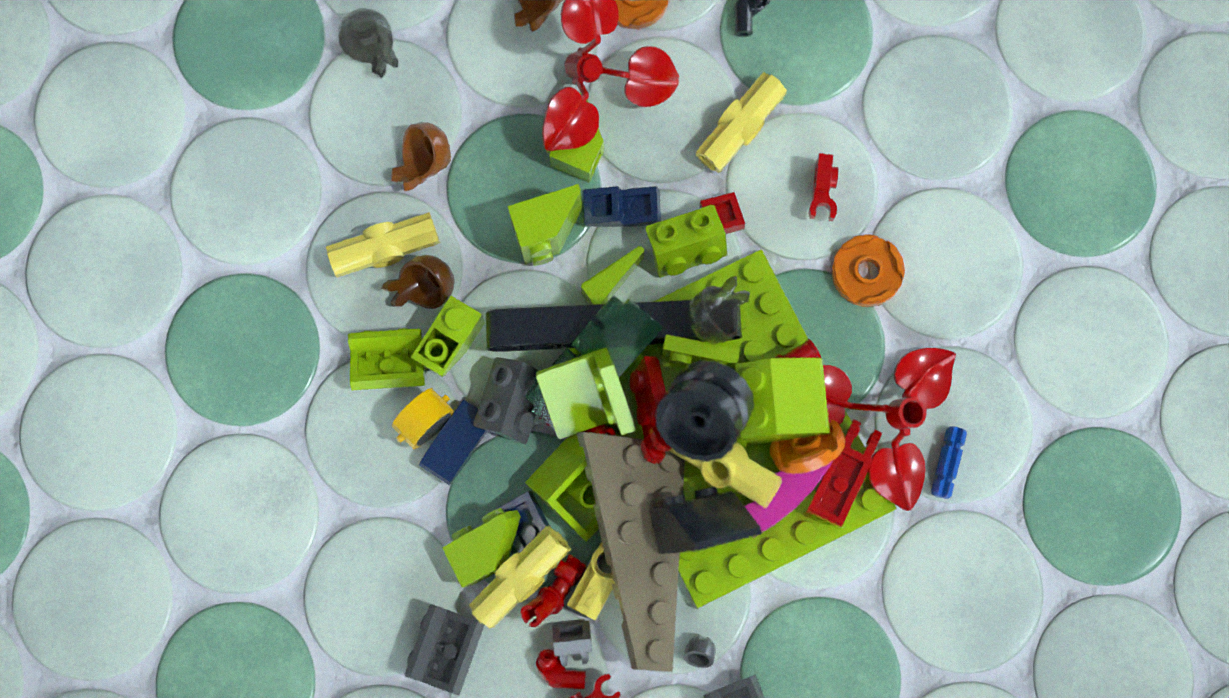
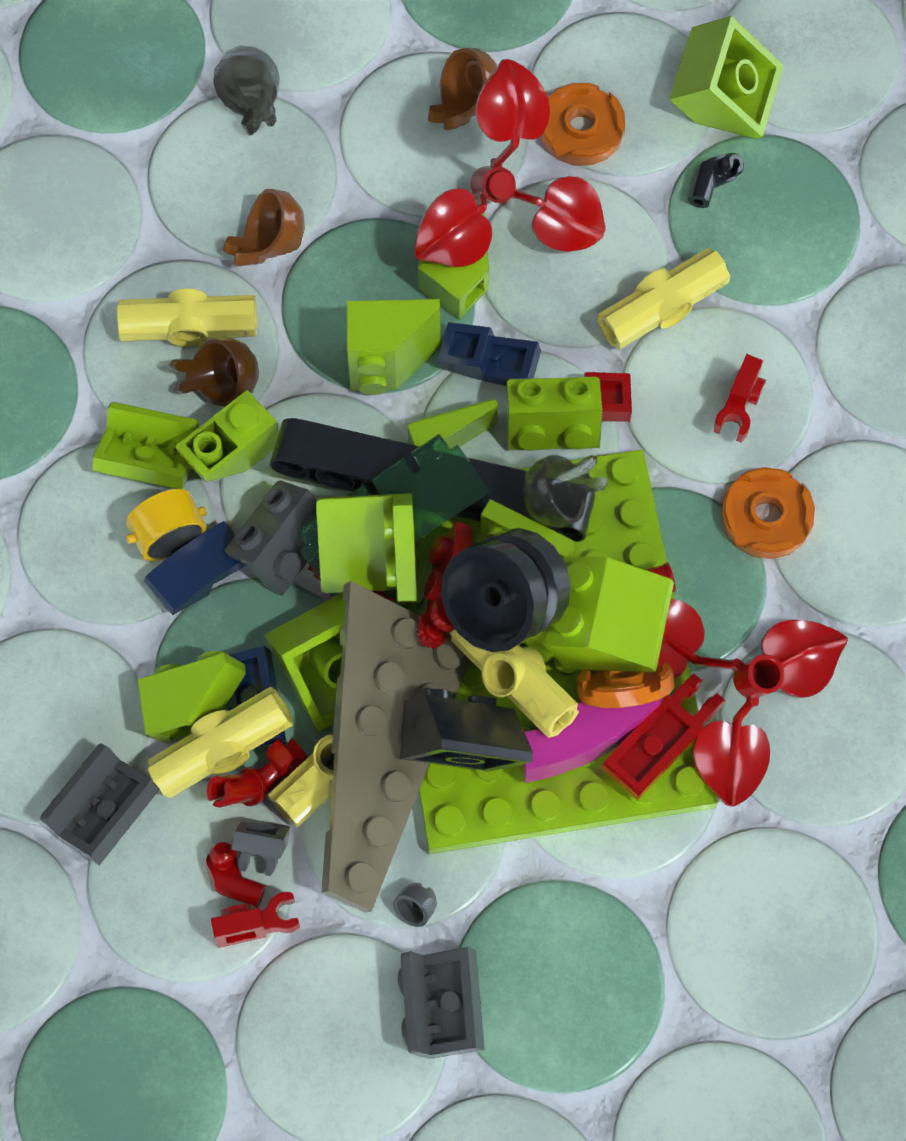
camera: 15 degrees right, 10 degrees down
blue axle [931,426,967,499] -> none

